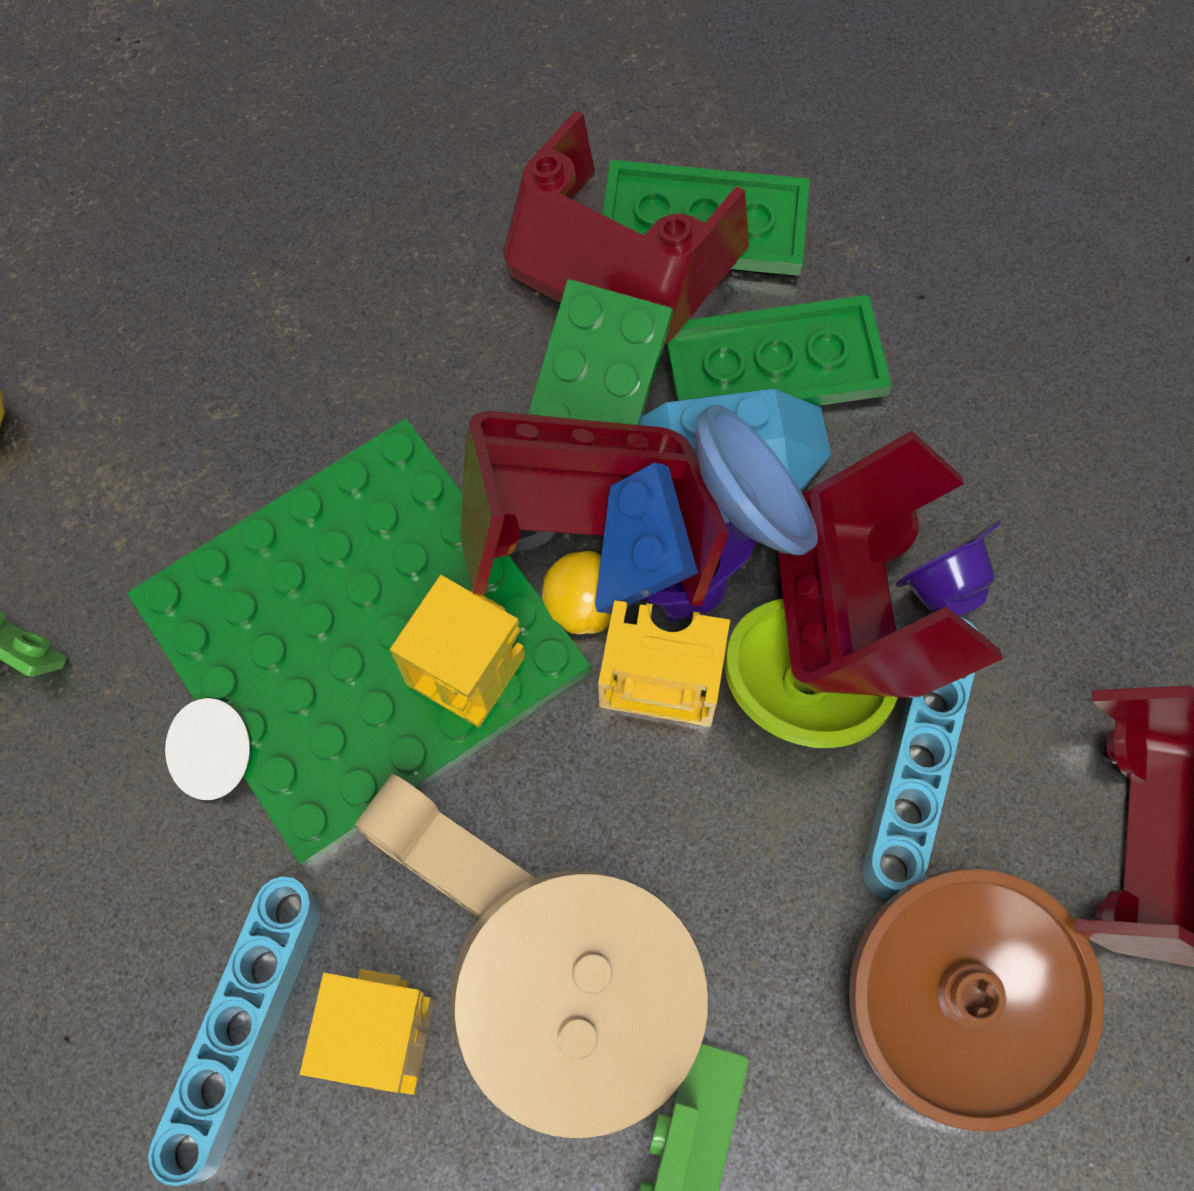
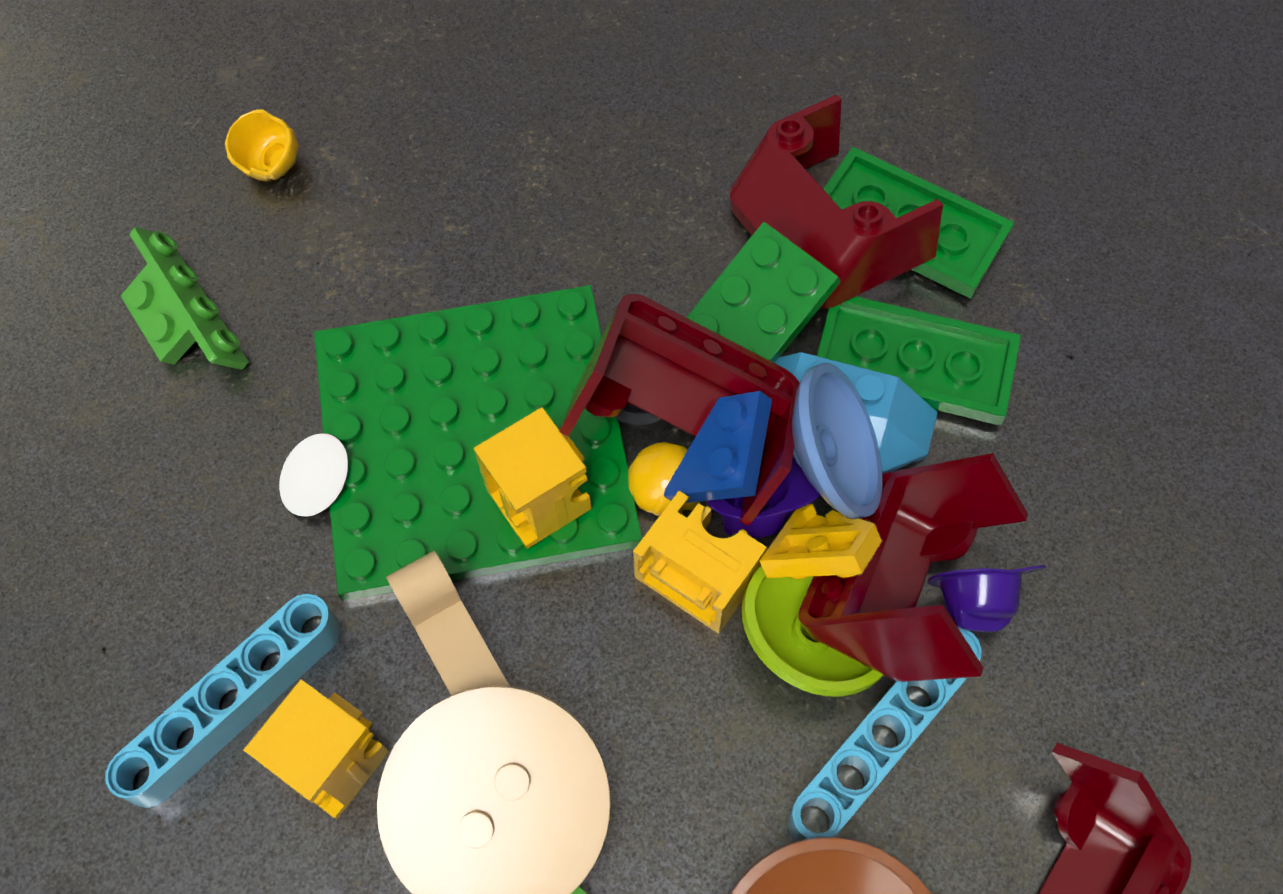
camera: 25 degrees right, 5 degrees down
none -> yellow wing [759,503,882,579]

